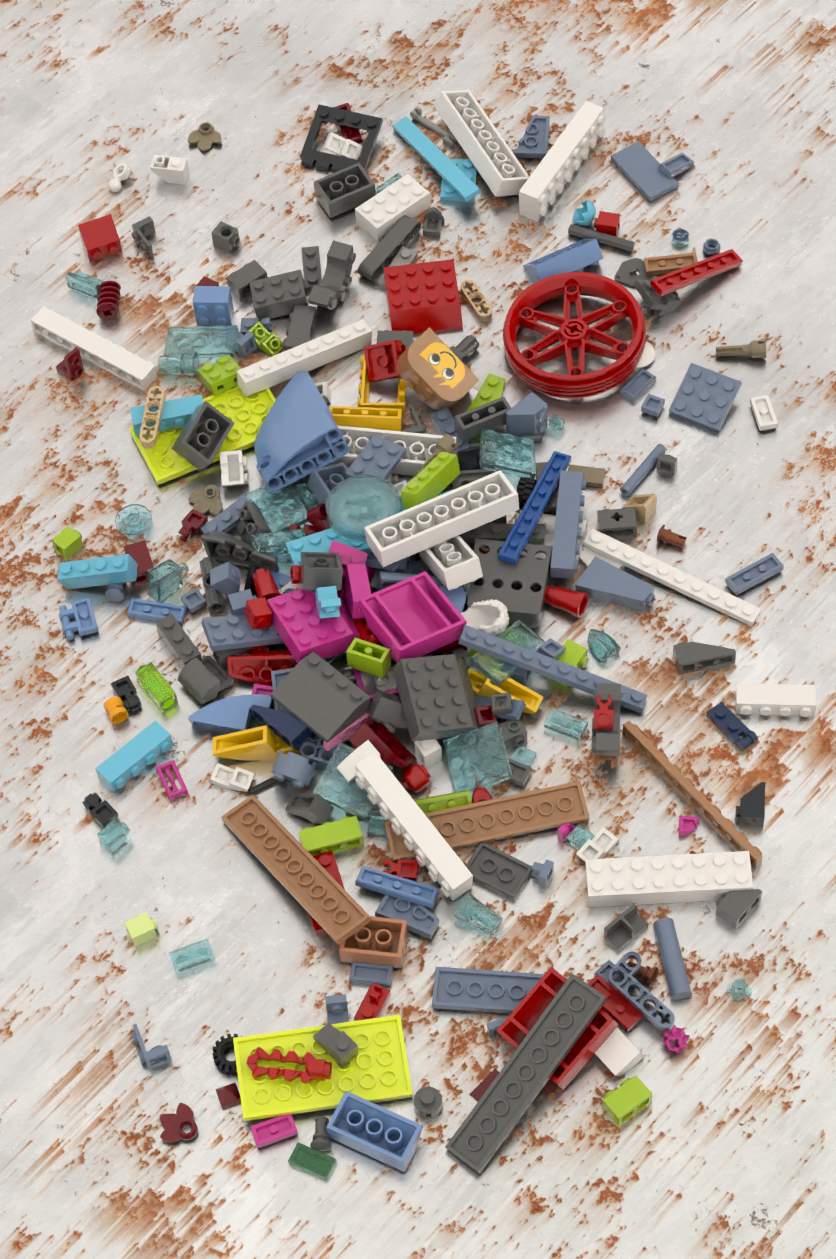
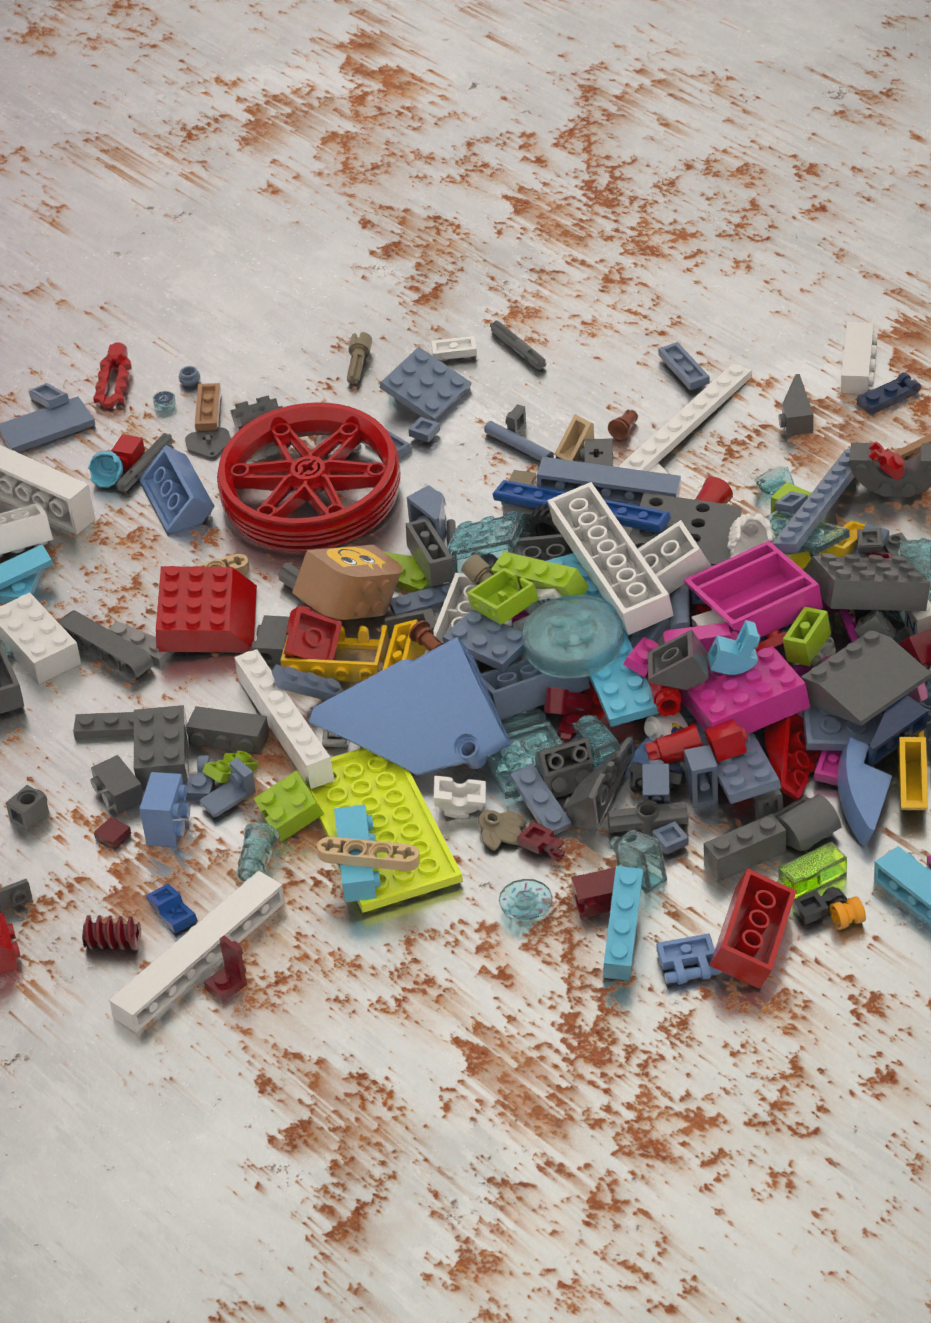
camera: 85 degrees left, 15 degrees down
lime brick [52,526,83,560] -> none
clear light blue panel [65,271,104,299] -> none
sand blue pin [105,583,124,602] -> none
medium blue tile [127,598,187,626] -> none
clear light blue tile [164,325,238,359] -> none
dark grey brick [171,401,234,470] -> none
dark grey brick [307,240,356,310] -> none
dark grey tile [423,207,445,237] -> none
clear light blue plate [544,708,588,741] -> none
sand blue slope [575,556,655,611] -> none
red plate [650,249,743,296] -> none
none -> red sword [93,342,132,409]
none -> blue slope [145,884,198,934]
none -> sand blue plate [272,665,343,701]
none -> copper pin [409,620,443,651]
none -> lime piece [467,568,539,625]
none -> dark grey axle [490,320,547,370]
none -> red brick [709,868,797,989]

